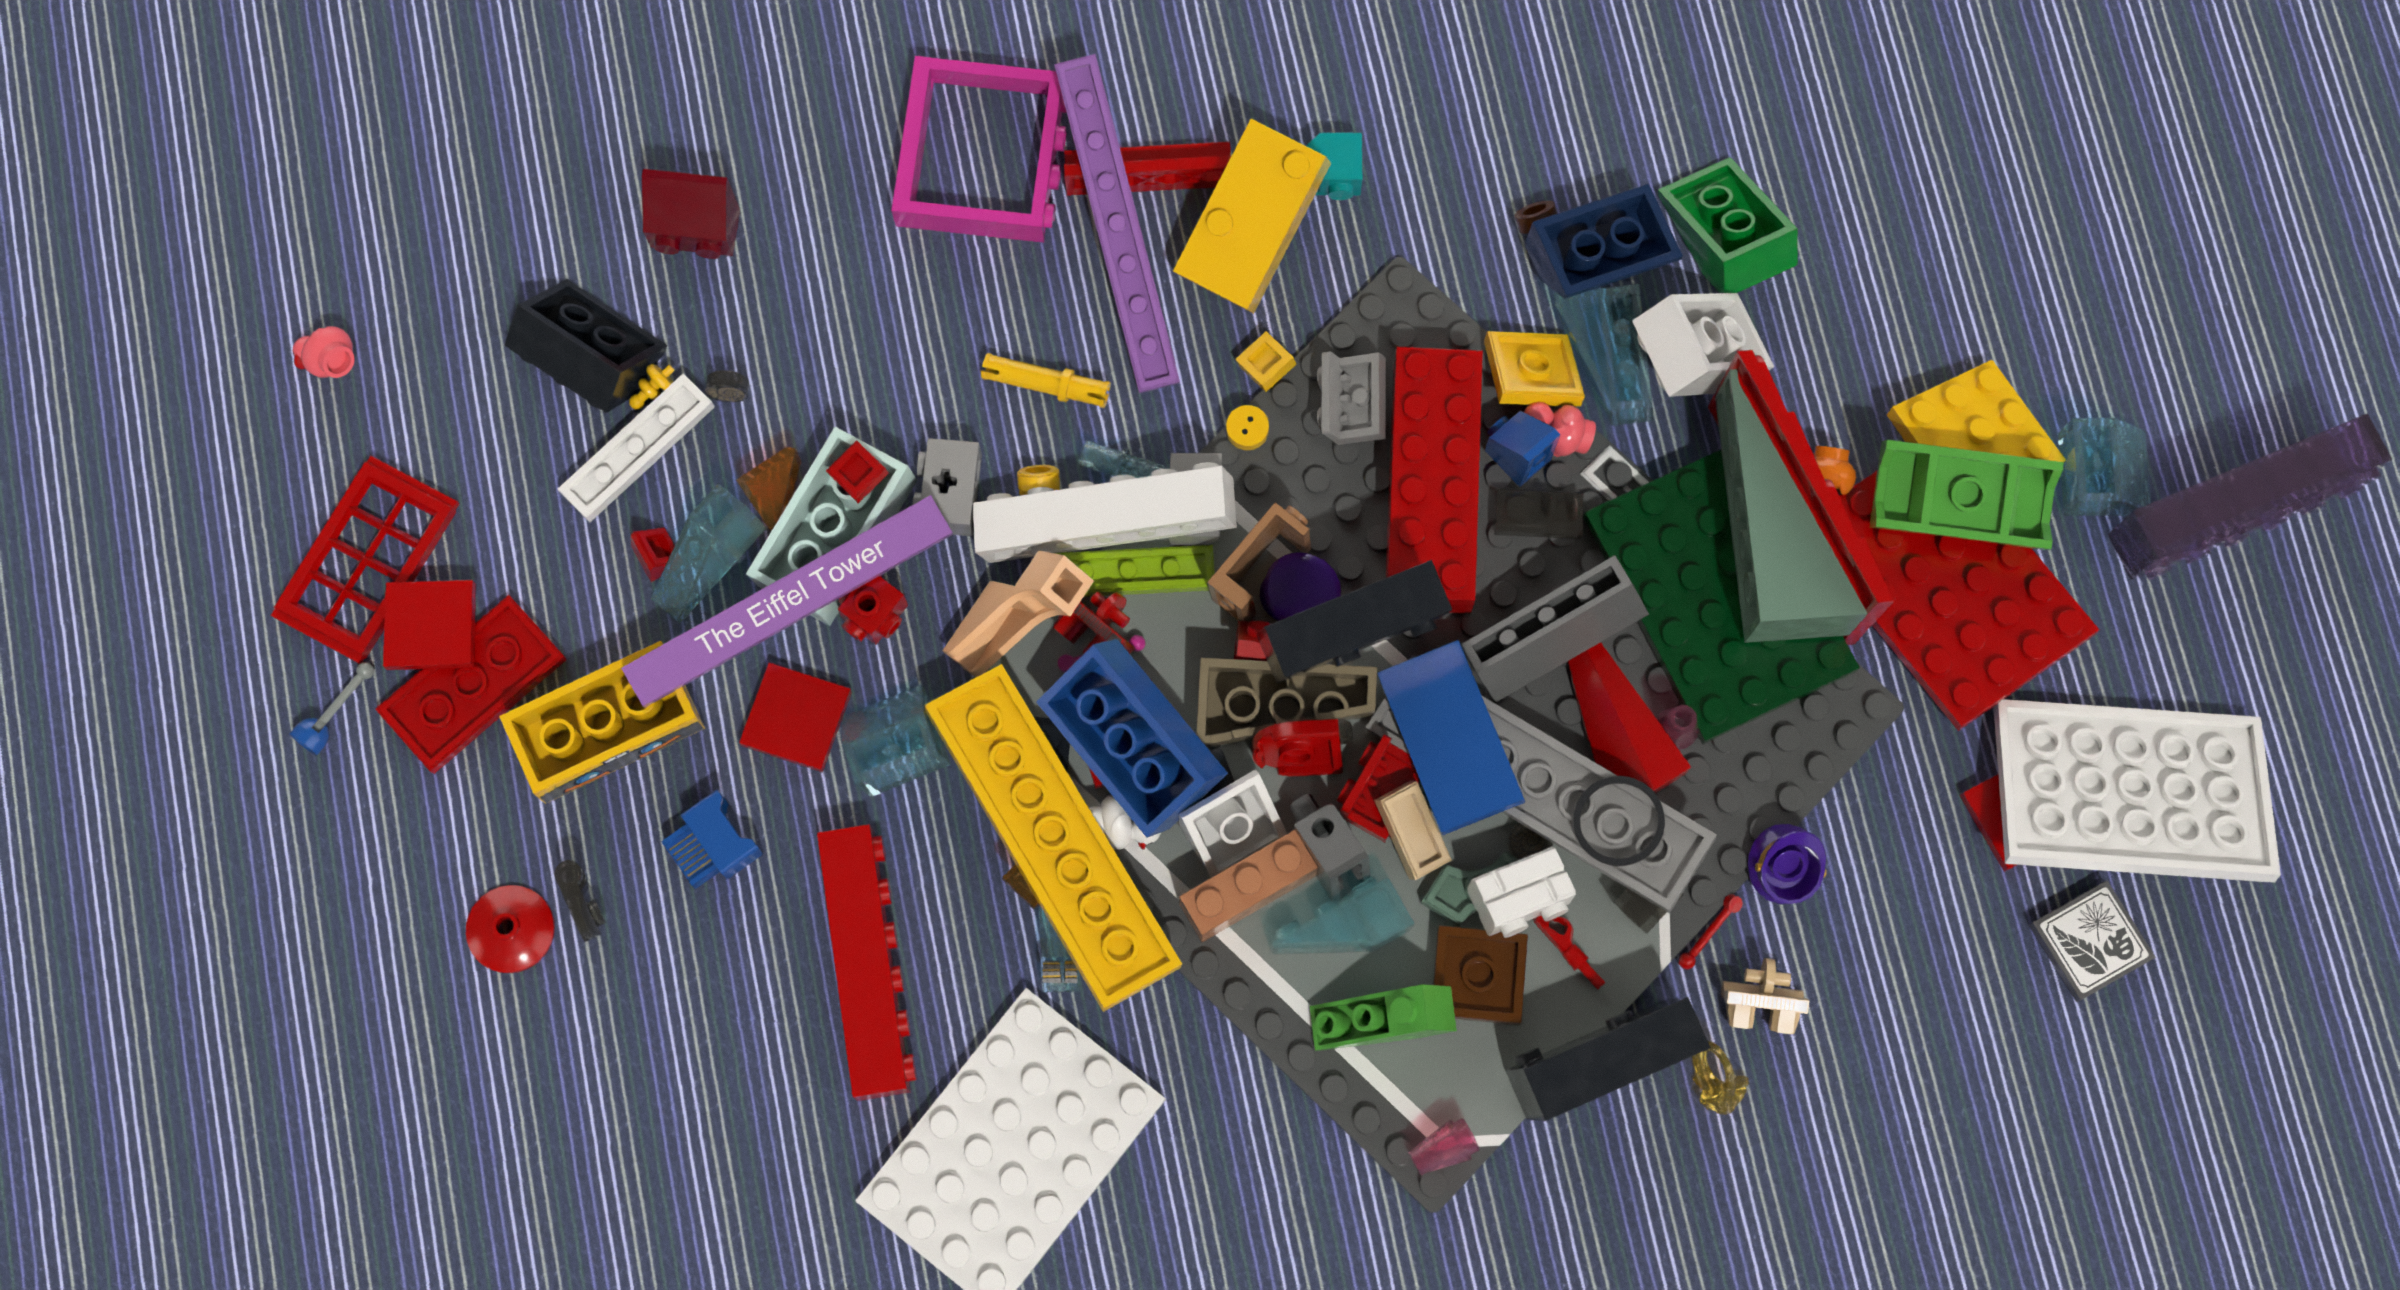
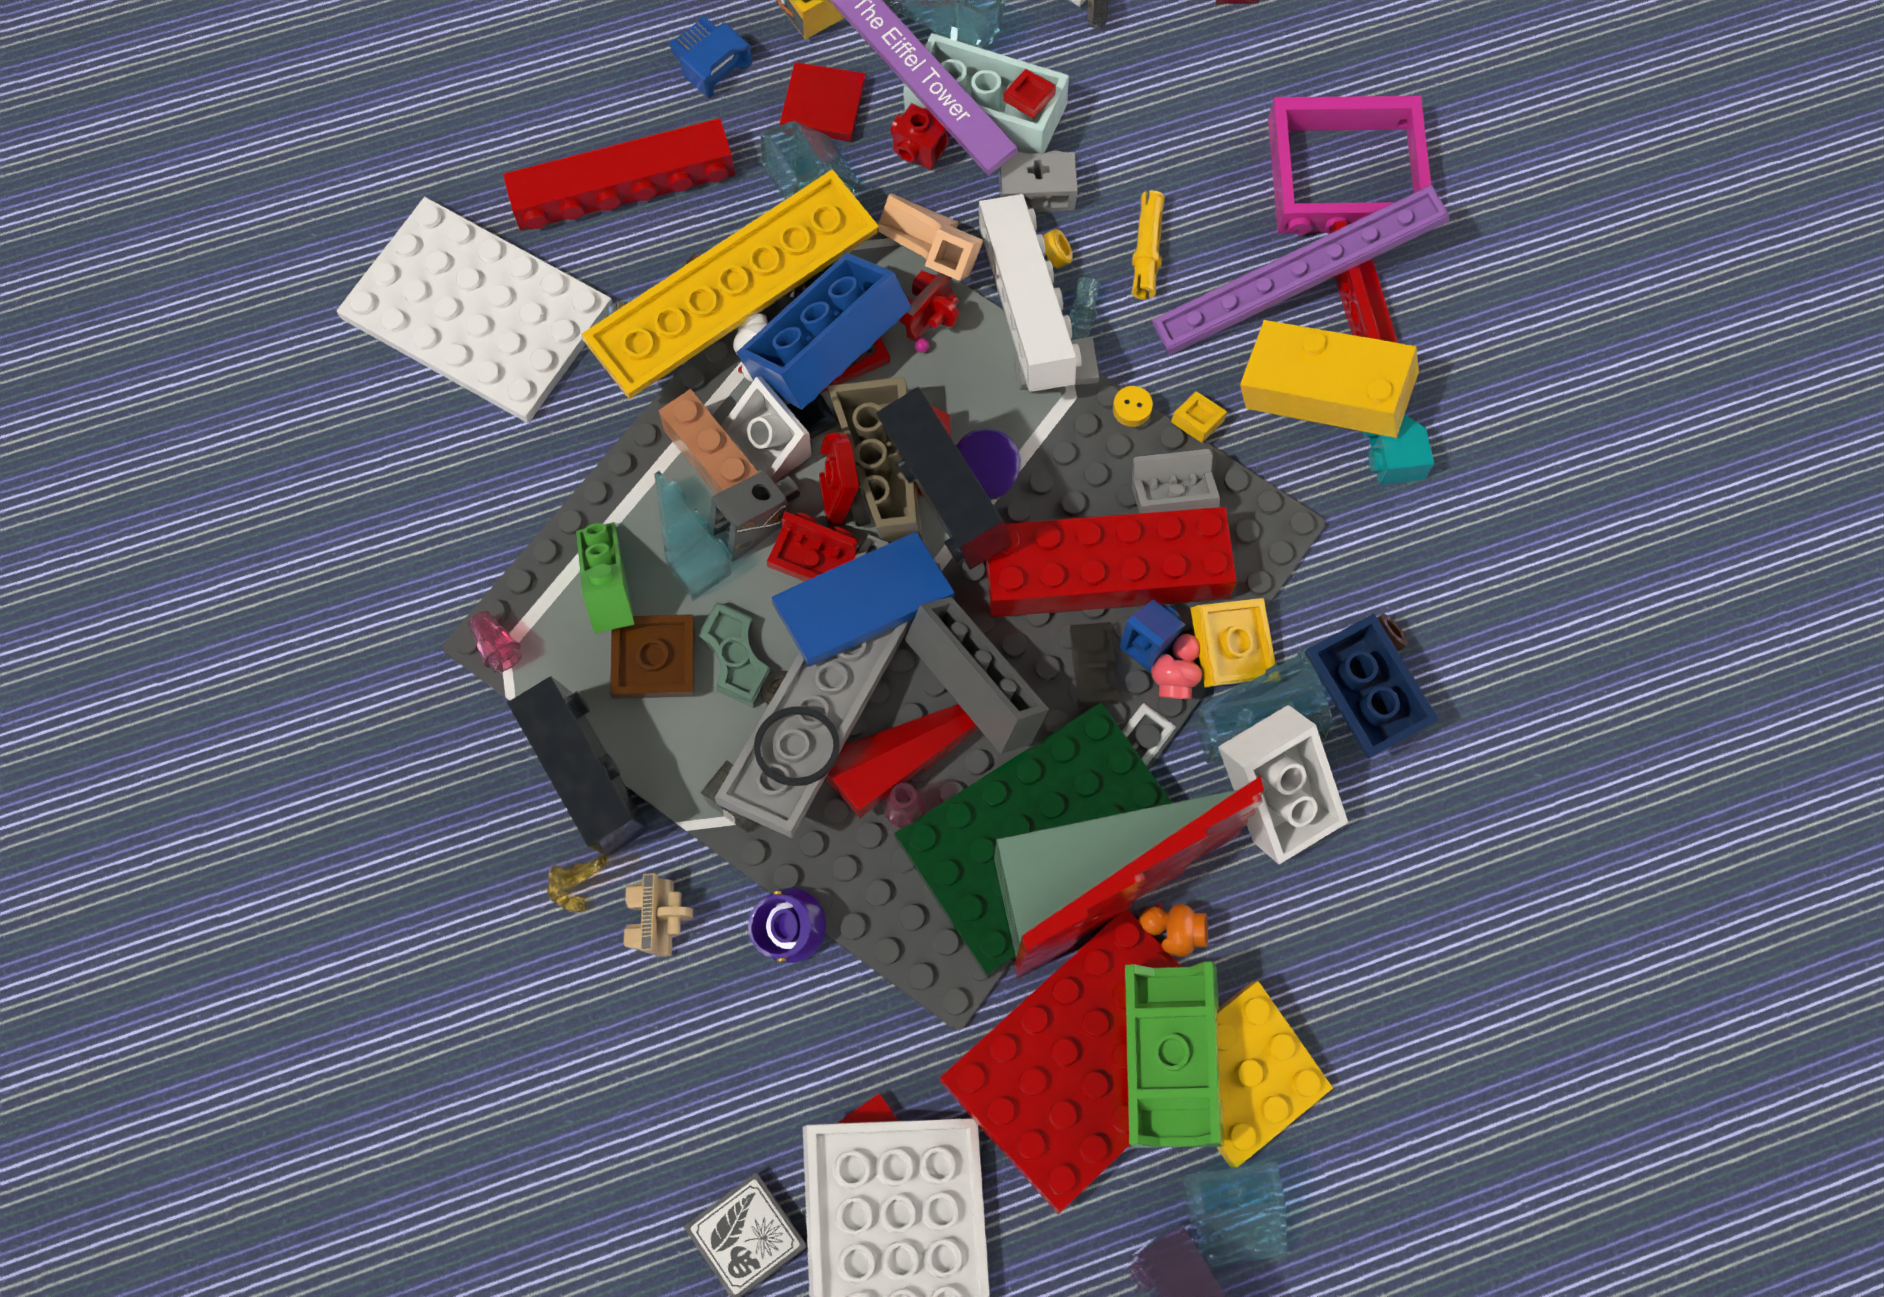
camera: 80 degrees right, 5 degrees down
clear orange slope [736,447,801,533] -> none
lime tile [1055,545,1215,597] -> none
medium nougat panel [1208,502,1311,622] -> none
tan tile [1374,781,1452,880] -> none
white brick [1467,846,1576,938] -> none
red hand [1533,915,1606,990] -> none
green slope [1658,157,1798,293] -> none
red hinge [1678,894,1743,970] -> none

